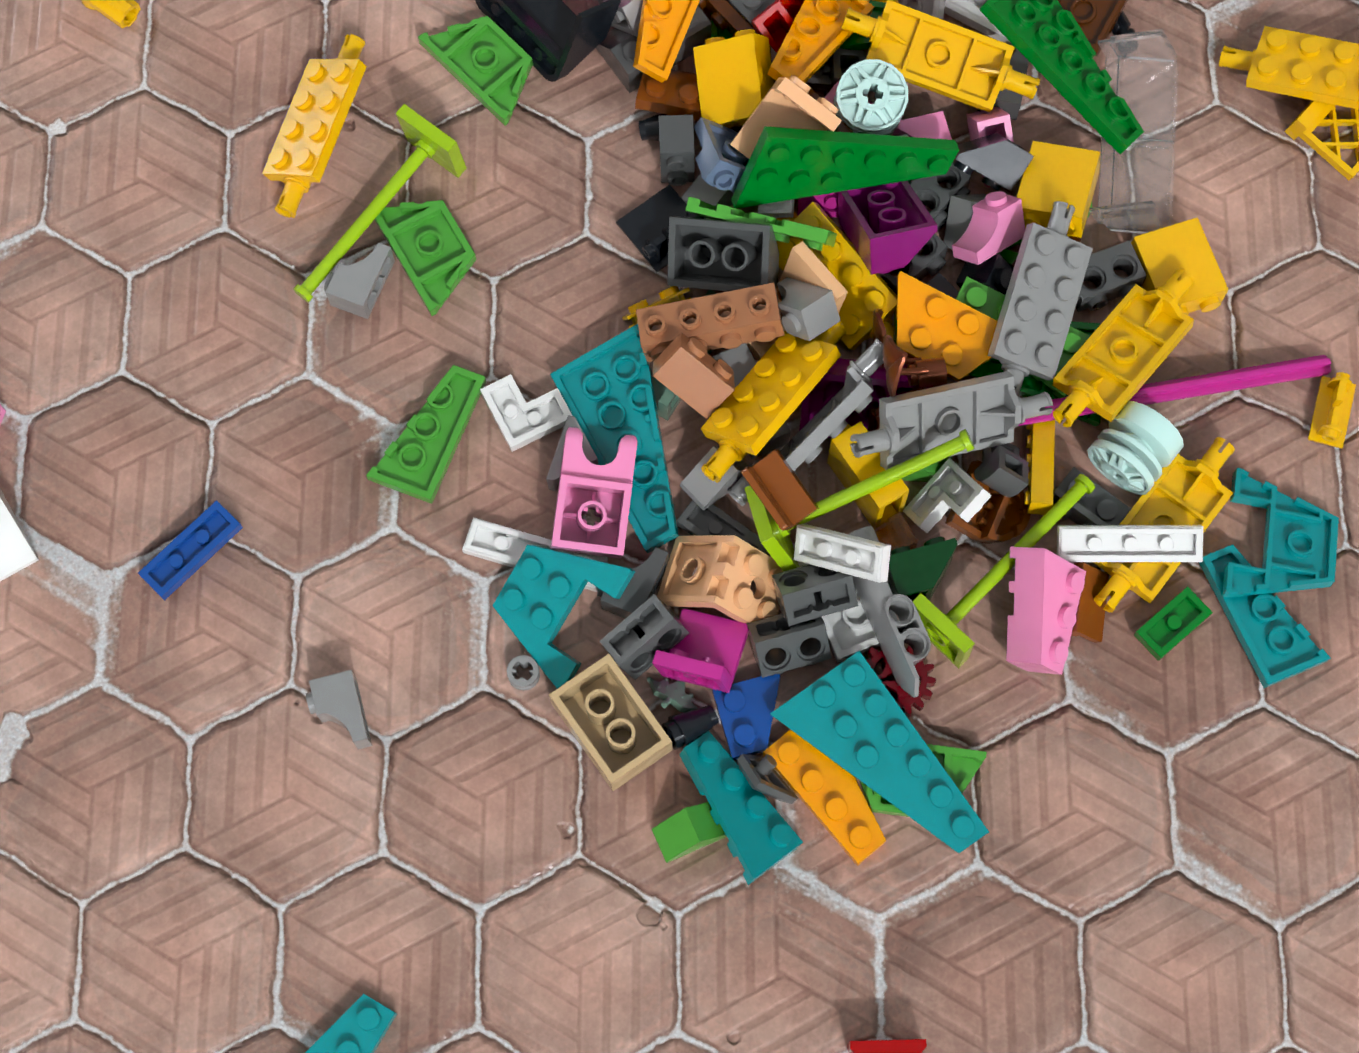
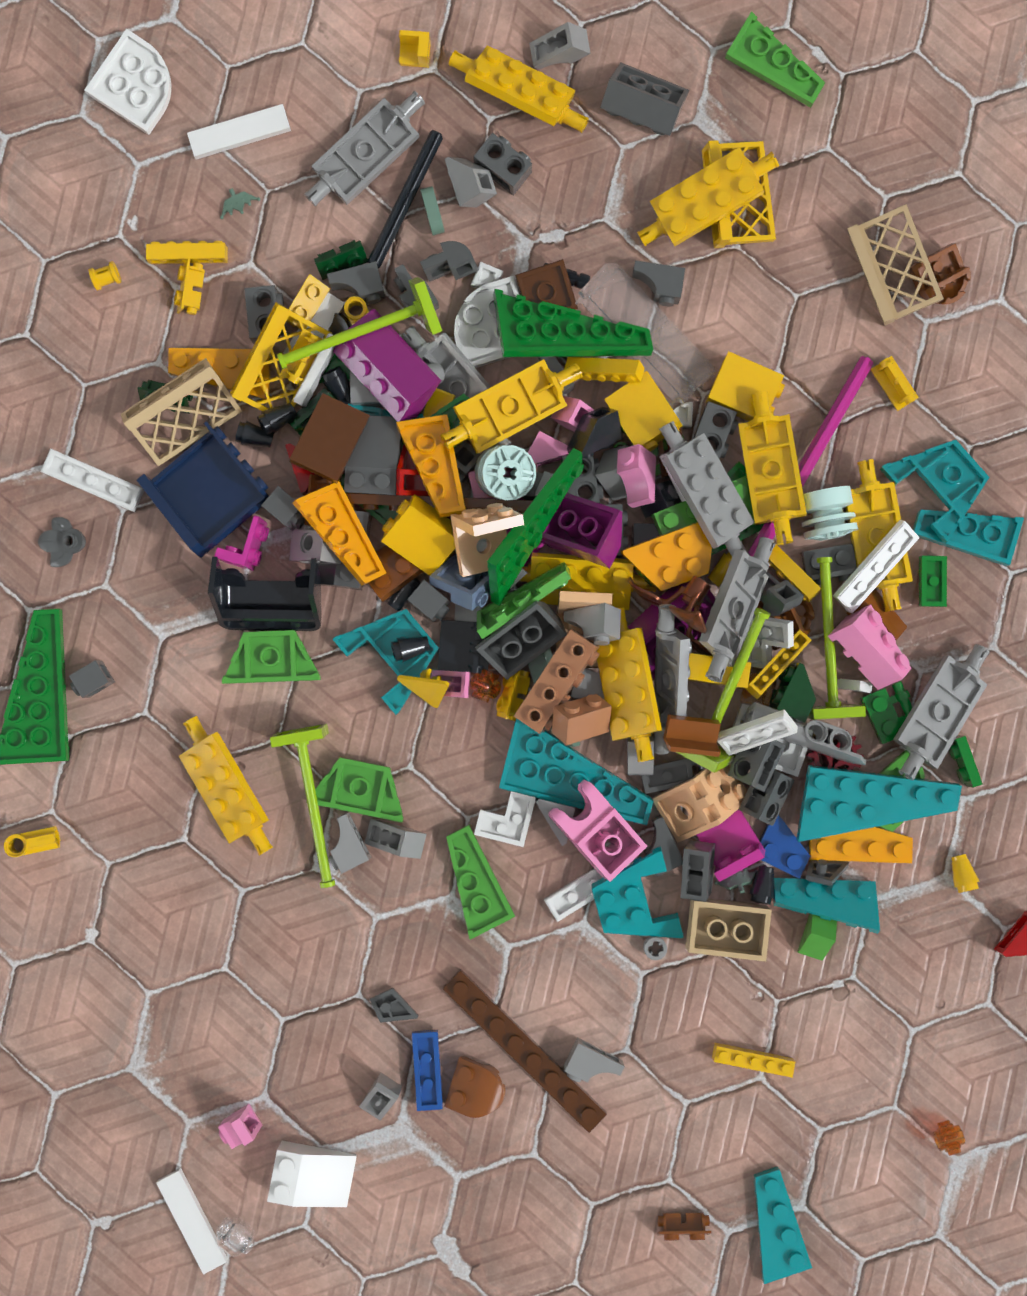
camera: 50 degrees left, 15 degrees up
none -> teal wing [333,609,439,715]
none -> light grey slope [359,1072,402,1121]
none -> light grey arch [364,819,427,859]
none -> dark grey piece [370,988,419,1023]
none -> black cone [391,636,430,663]
none -> yellow piece [397,668,449,708]
none -> bright pink slope [431,670,471,698]
none -> reddish brown plate [443,969,607,1133]
none -> dark orange slope [444,1056,505,1118]
none -> clear orange gear [470,669,501,703]
none -> yellow piece [564,357,645,383]
none -> dark grey arch [632,260,685,307]
none -> dark orange hinge [657,1212,711,1241]
none -> white tile [673,402,693,428]
none -> yellow piece [712,1043,796,1078]
none -> yellow piece [745,630,811,699]
none -> white tile [837,678,872,693]
none -> green plate [860,681,913,744]
none -> light grey plate [893,644,990,781]
none -> green plate [949,735,983,788]
none -> yellow cone [951,854,980,893]

